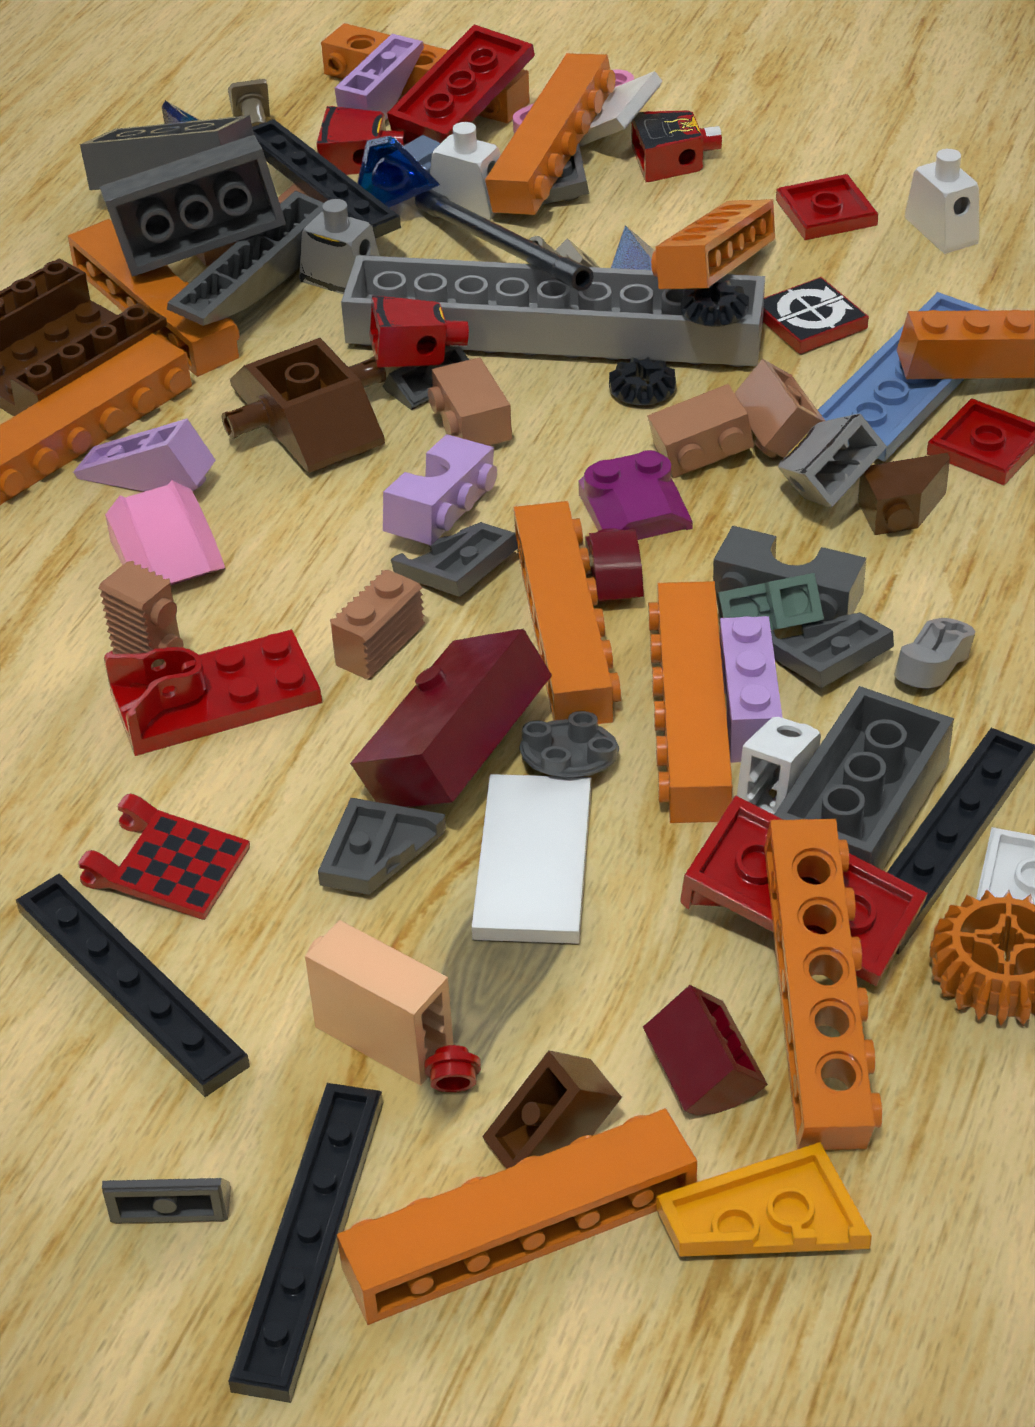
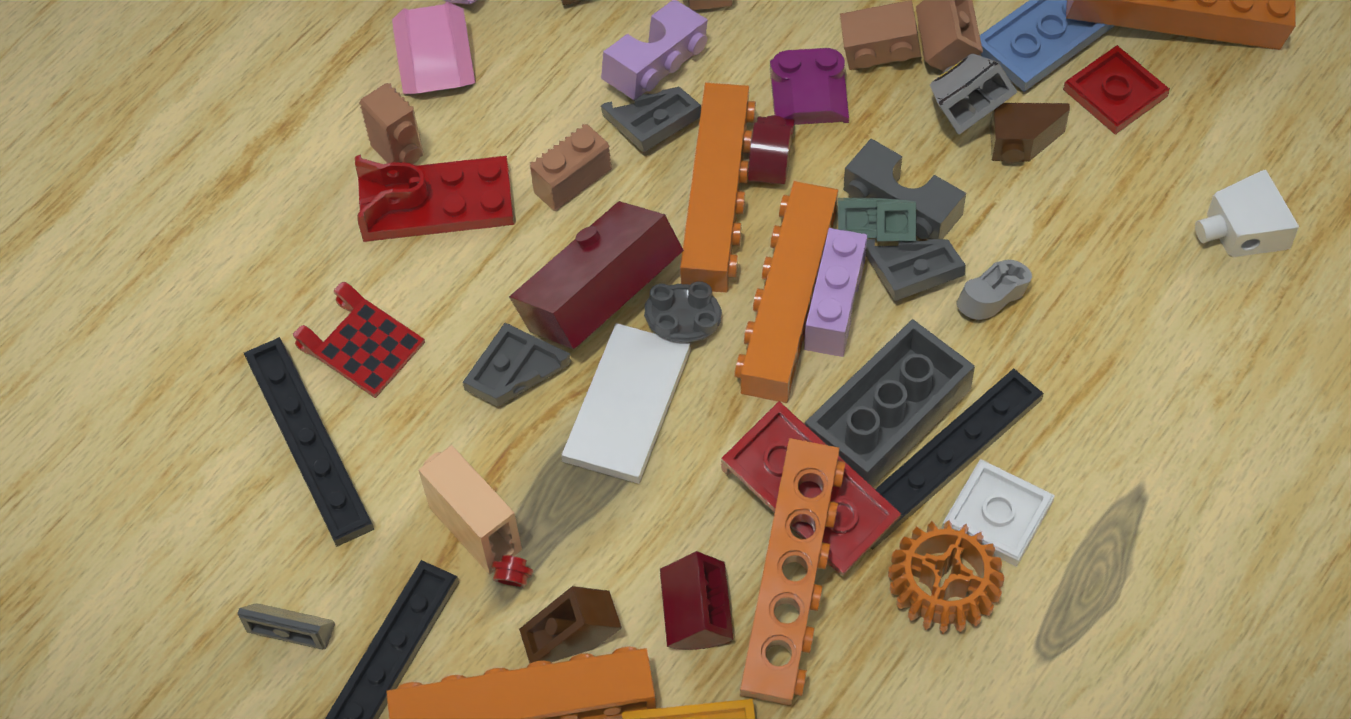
camera: 15 degrees right, 15 degrees up
white torso [737,717,821,814] -> none

